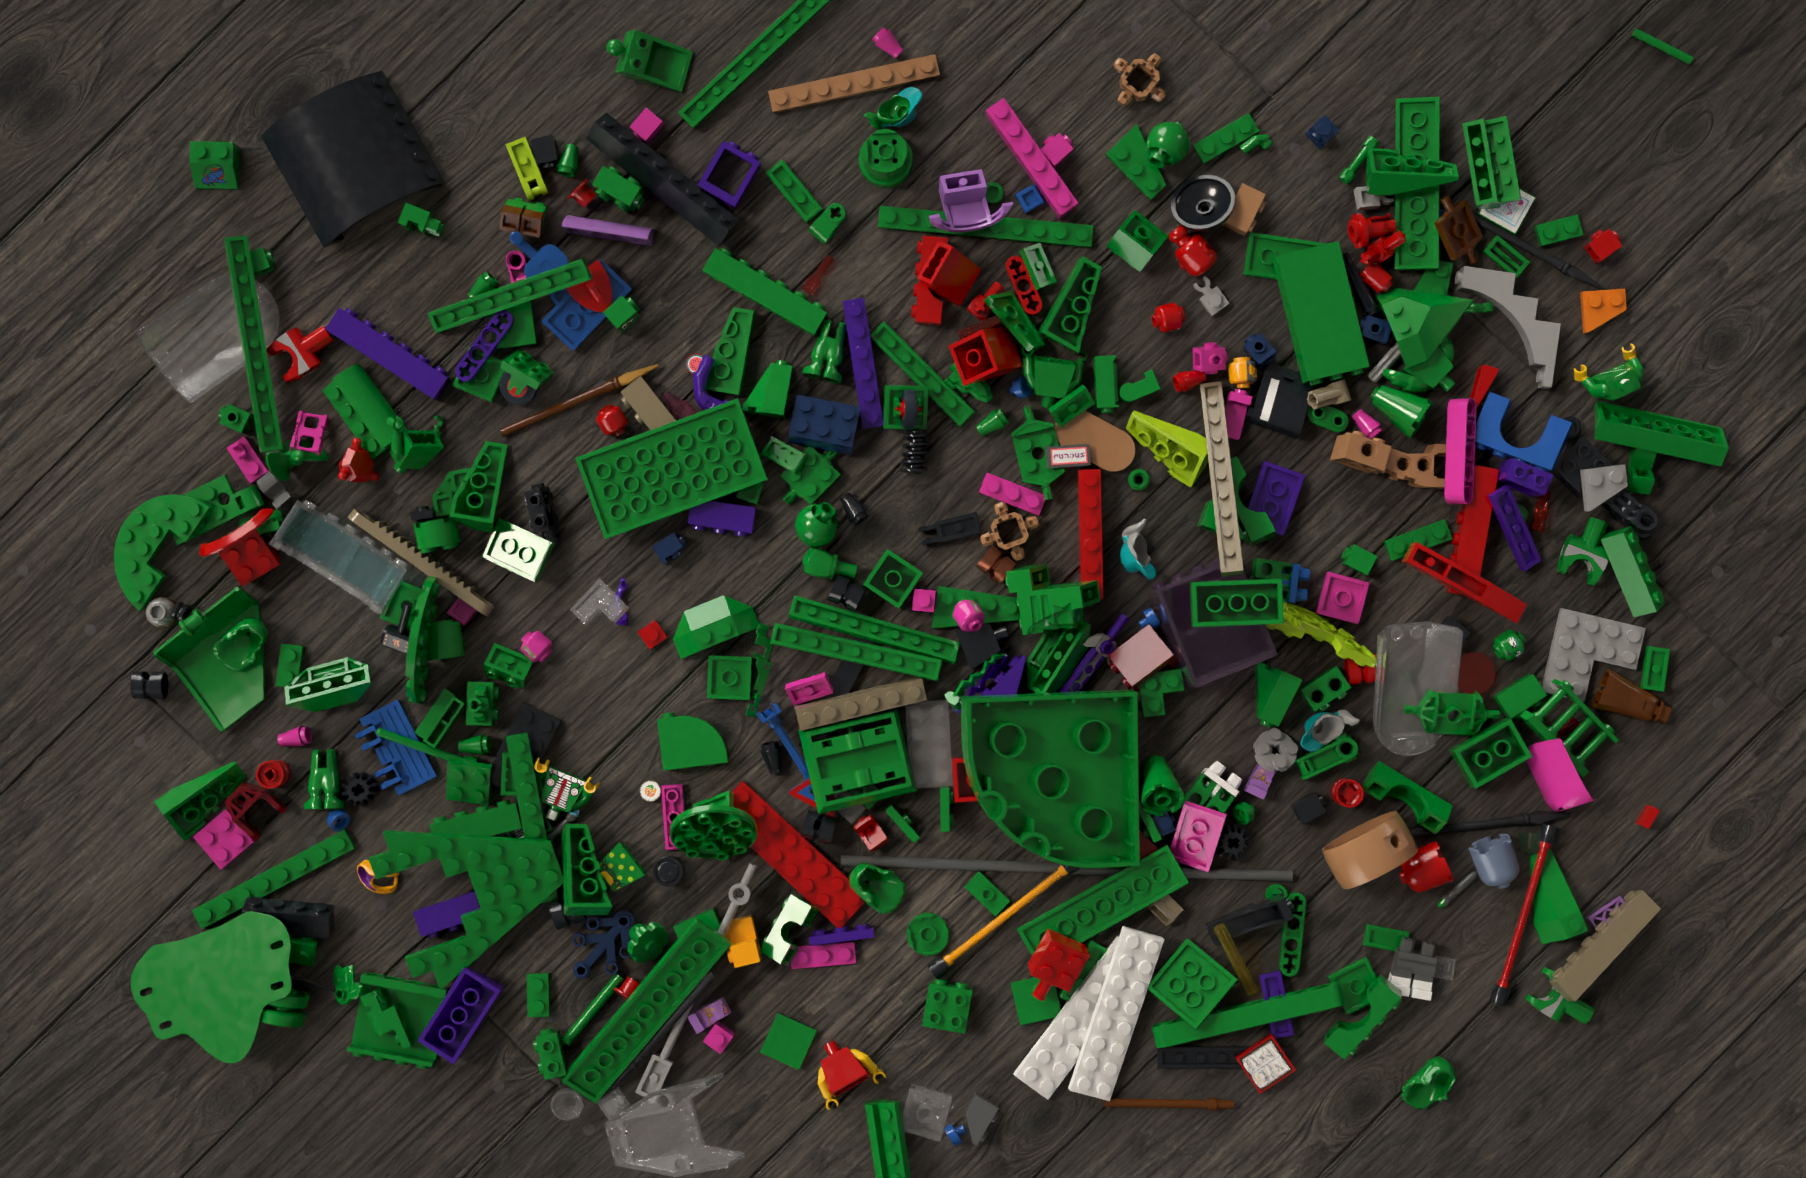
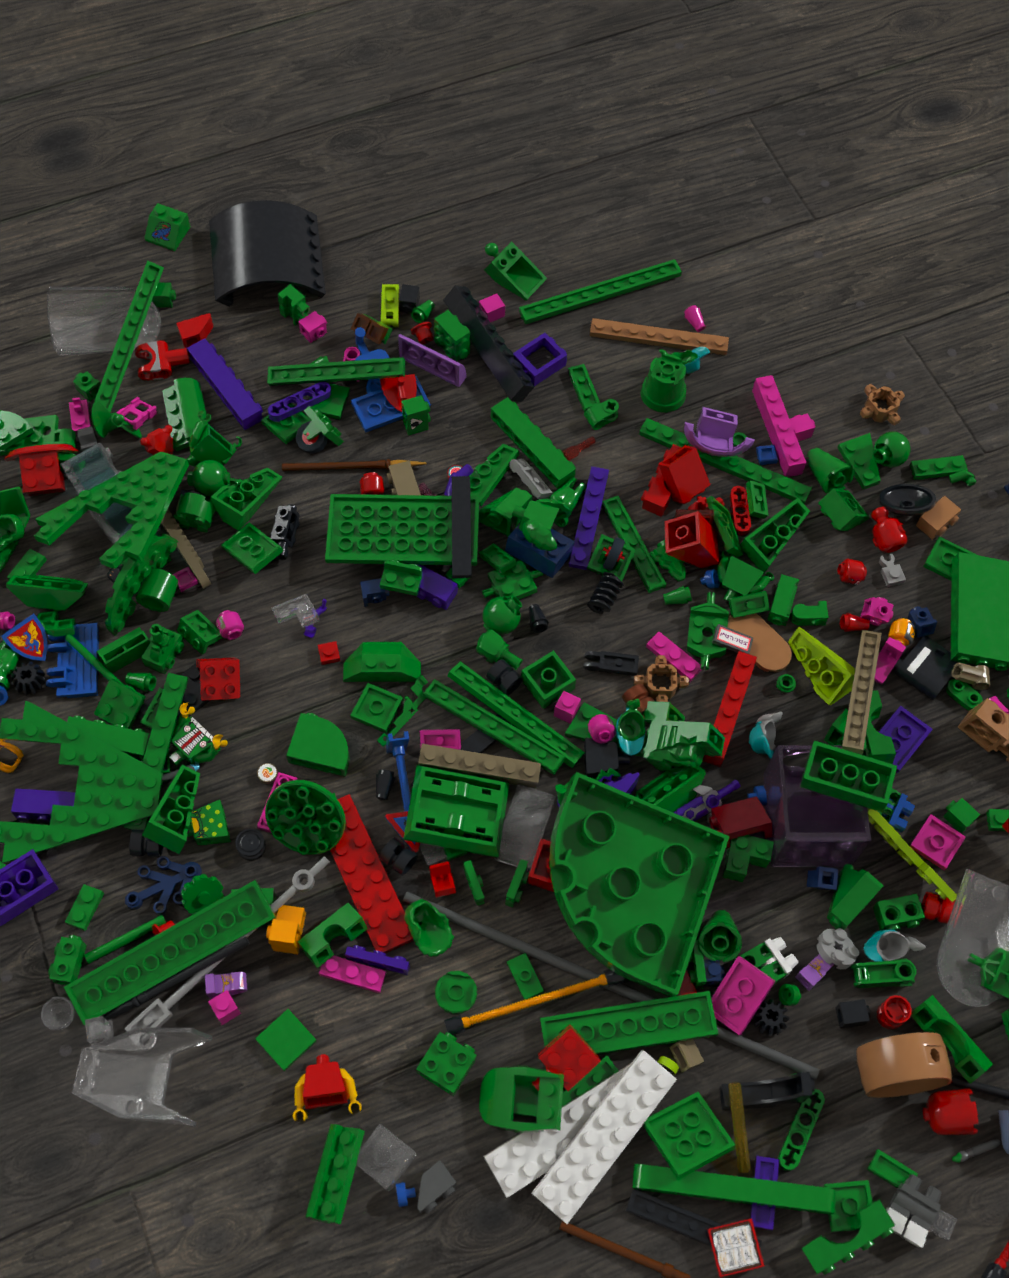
camera: 20 degrees right, 25 degrees down
none -> shield [1,613,47,661]
none -> green wing [34,452,189,569]
none -> green tile [37,611,76,637]
none -> red slope [176,313,214,348]
none -> green brick [187,460,230,497]
none -> red bracket [196,657,240,700]
none -> dark pink brick [298,311,327,343]
none -> green bracket [380,560,422,596]
none -> black tile [451,476,472,578]
none -> green slope [479,1066,564,1133]
none -> light grey hinge [509,458,553,499]
none -> green torso [512,498,571,551]
none -> green hair [616,698,645,756]
none -> lime tile [657,1056,679,1075]
none -> green cone [806,448,854,494]
none -> dark blue brick [807,866,838,890]

